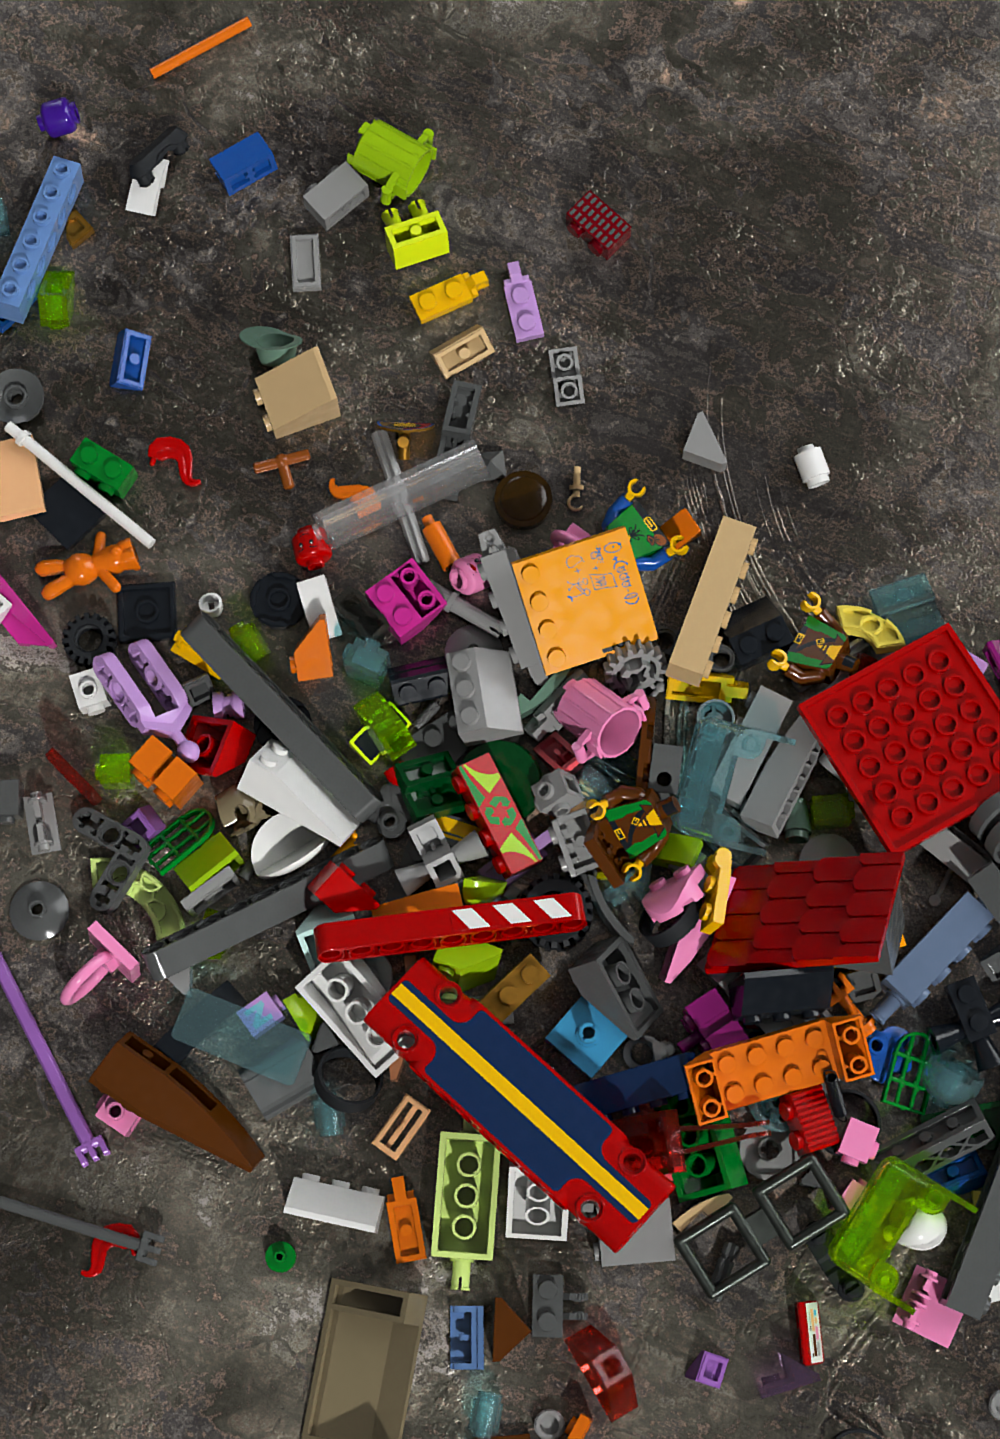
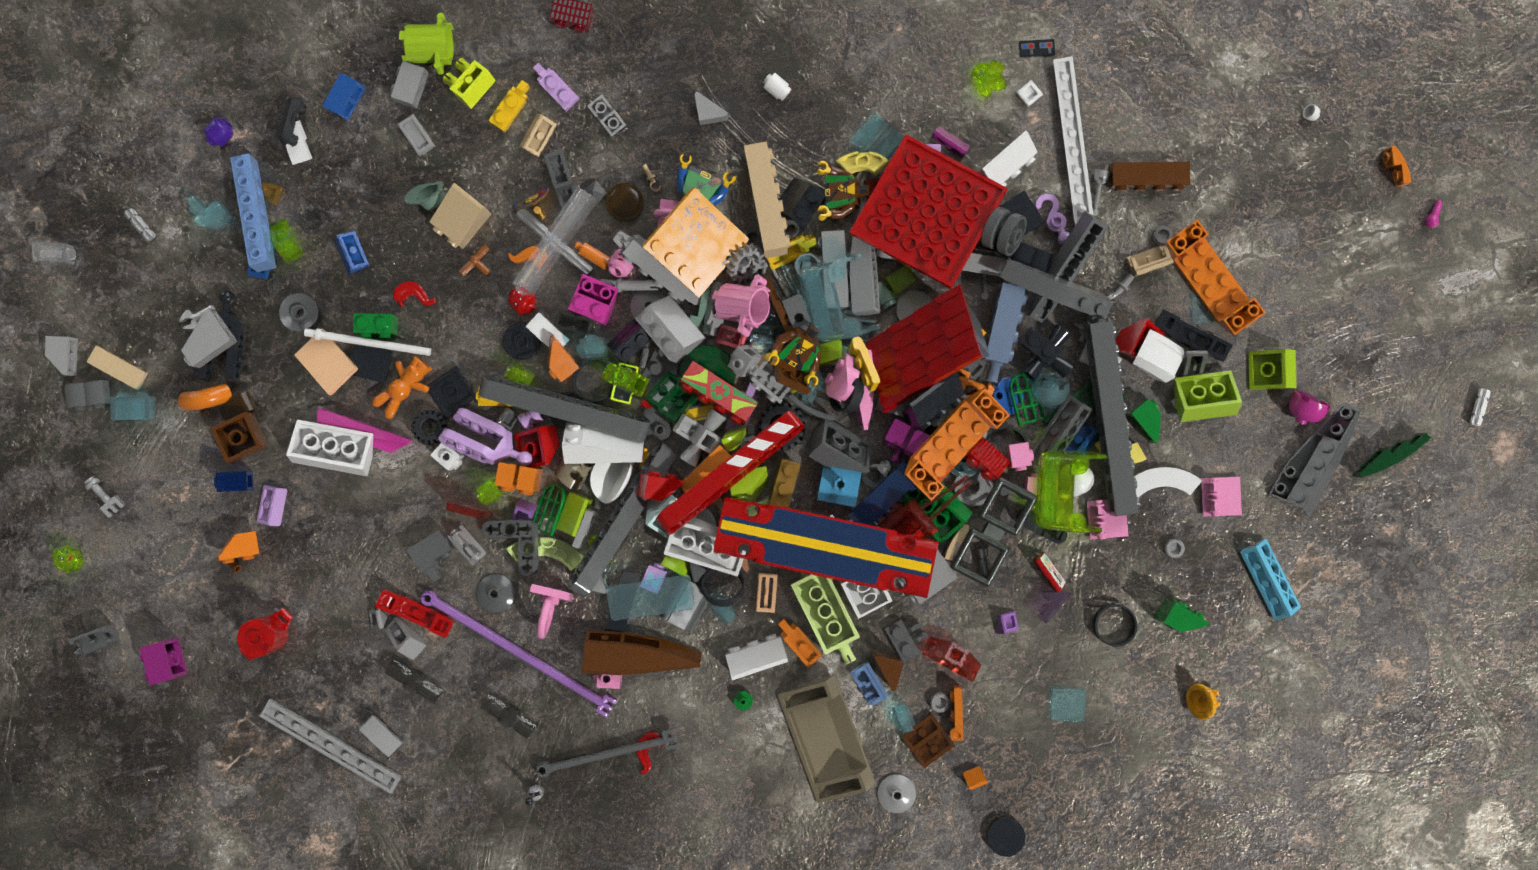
camera: 30 degrees left, 10 degrees up
orange bar [149,16,252,79] -> none
white hinge [199,593,223,618] -> none
orange slope [660,508,701,549] -> none
black piece [823,1069,847,1122] -> none
none -> black tyre [572,360,615,403]

